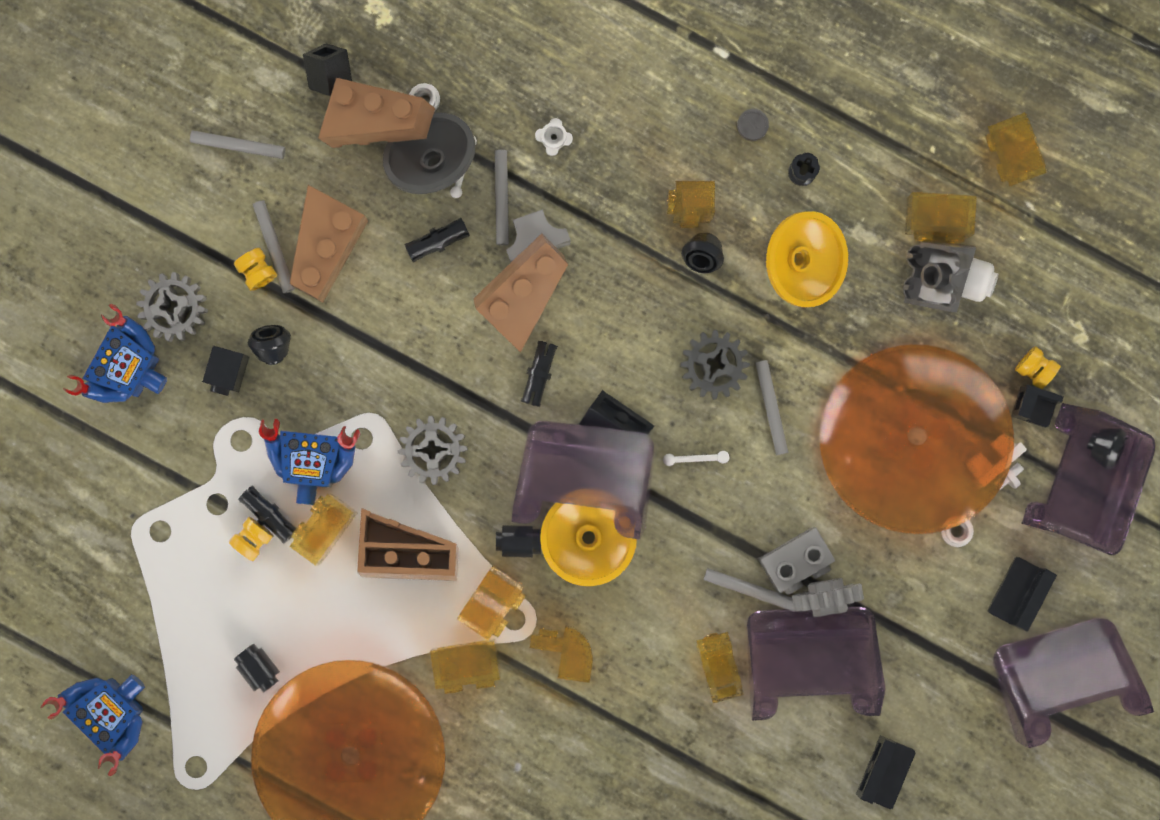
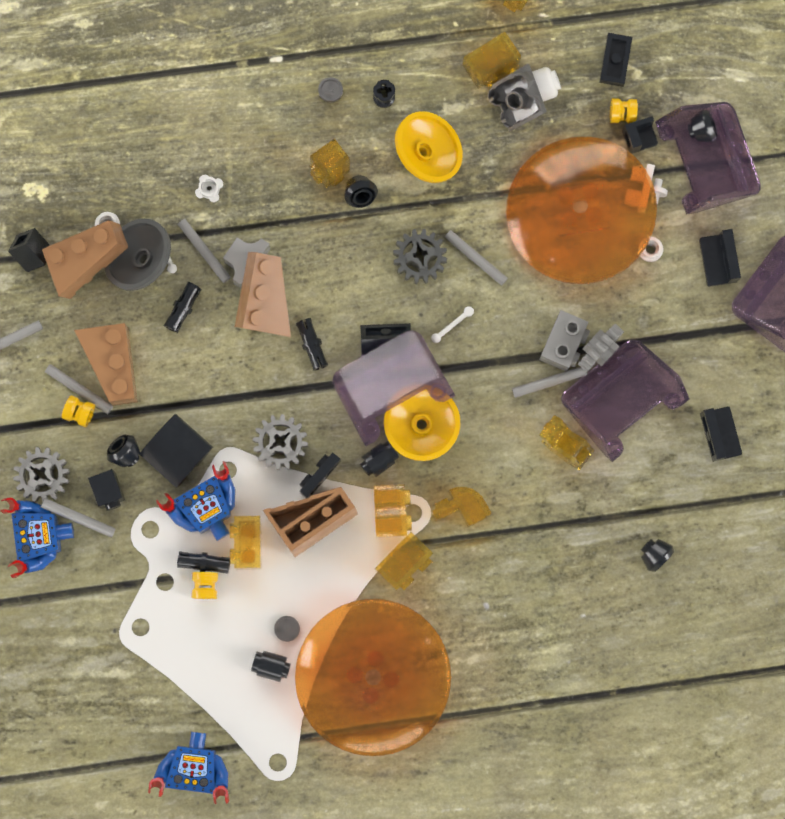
camera: 45 degrees left, 5 degrees down
none -> light grey bar [41,498,116,538]
none -> black slope [139,414,213,488]
none -> flat silver piece [274,616,300,642]
none -> black plate [299,452,341,498]
none -> black plate [599,33,633,87]

